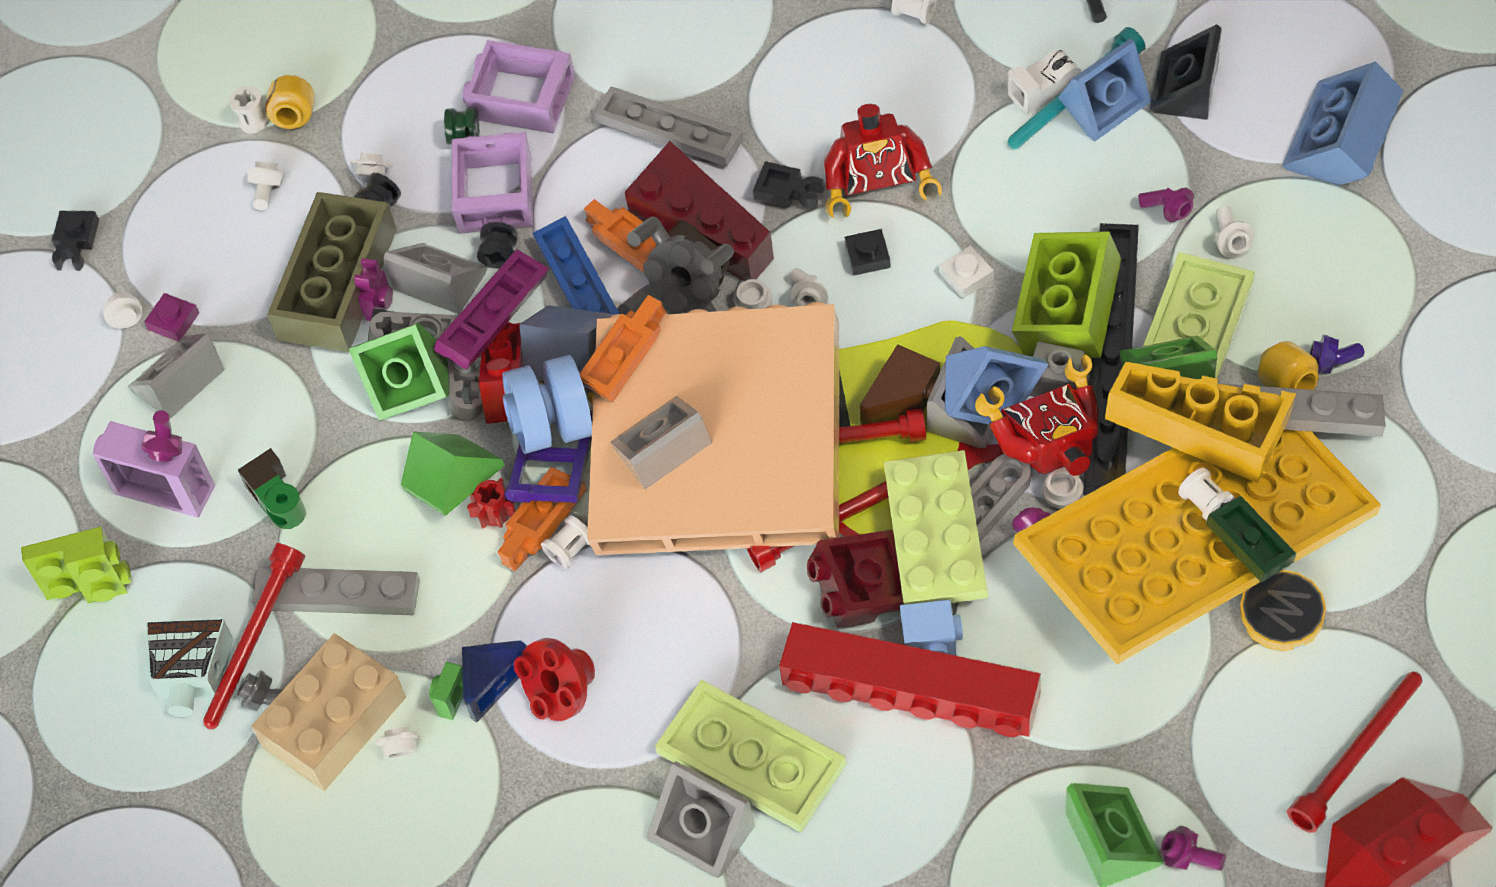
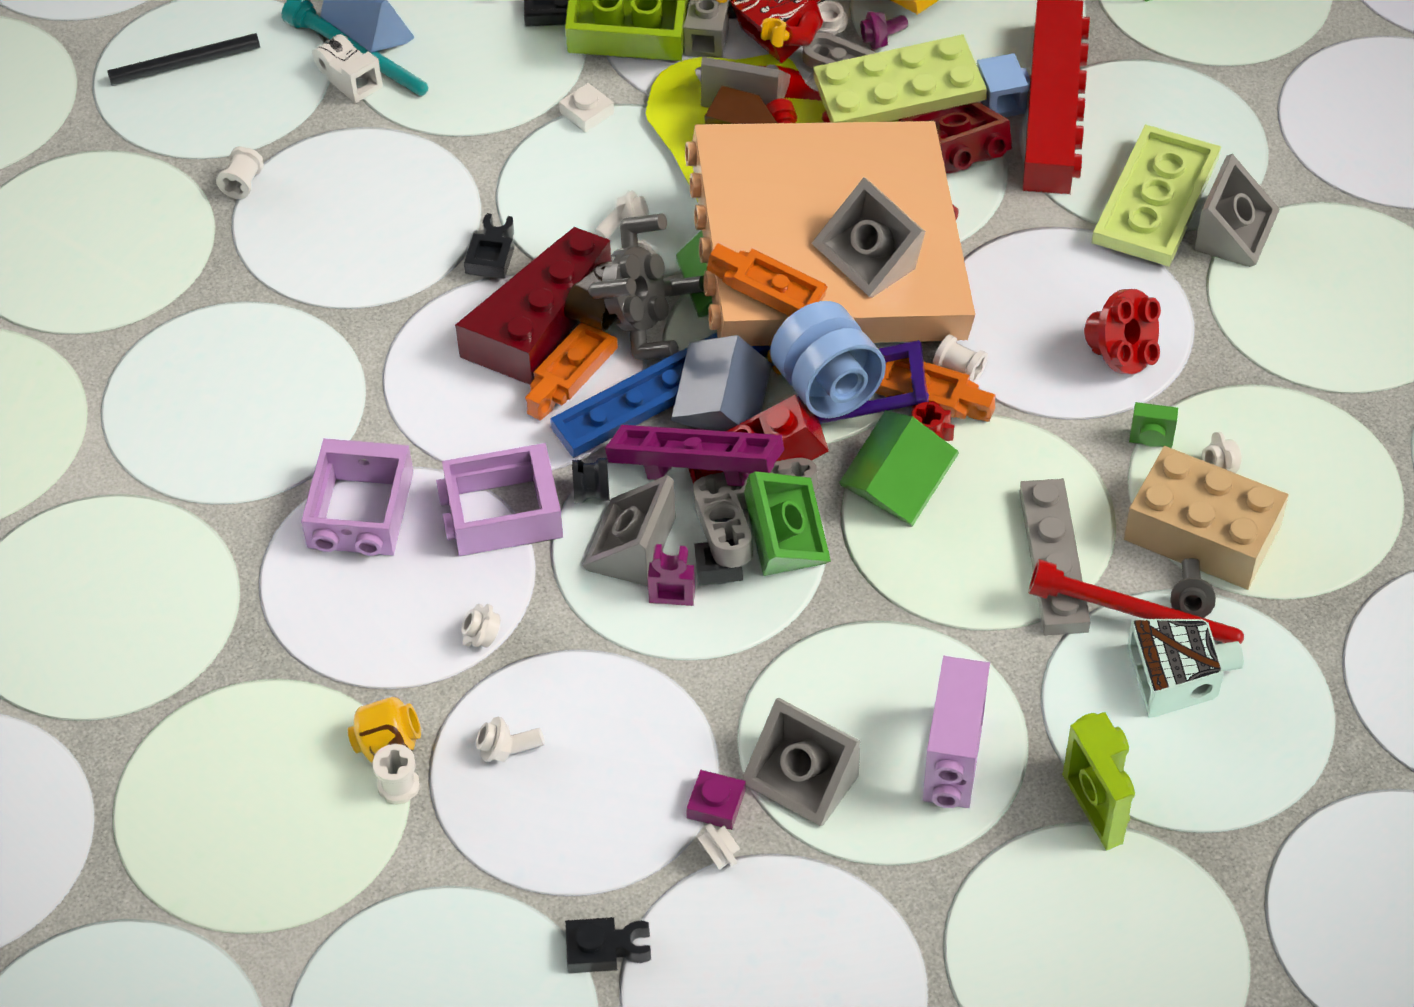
camera: 105 degrees left, 5 degrees down
magenta plate [141,410,182,462] -> none
leg [238,448,306,529] -> none
olive brick [267,192,397,353] -> none
black wheel [354,173,401,206] -> none
dark green wheel [444,107,480,145] -> none
clear blue slope [462,640,527,723] -> none
light grey plate [594,86,743,167] -> none
red torso [824,103,942,218] -> none
black plate [844,229,891,276] -> none
medium blue slope [945,346,1048,425] -> none

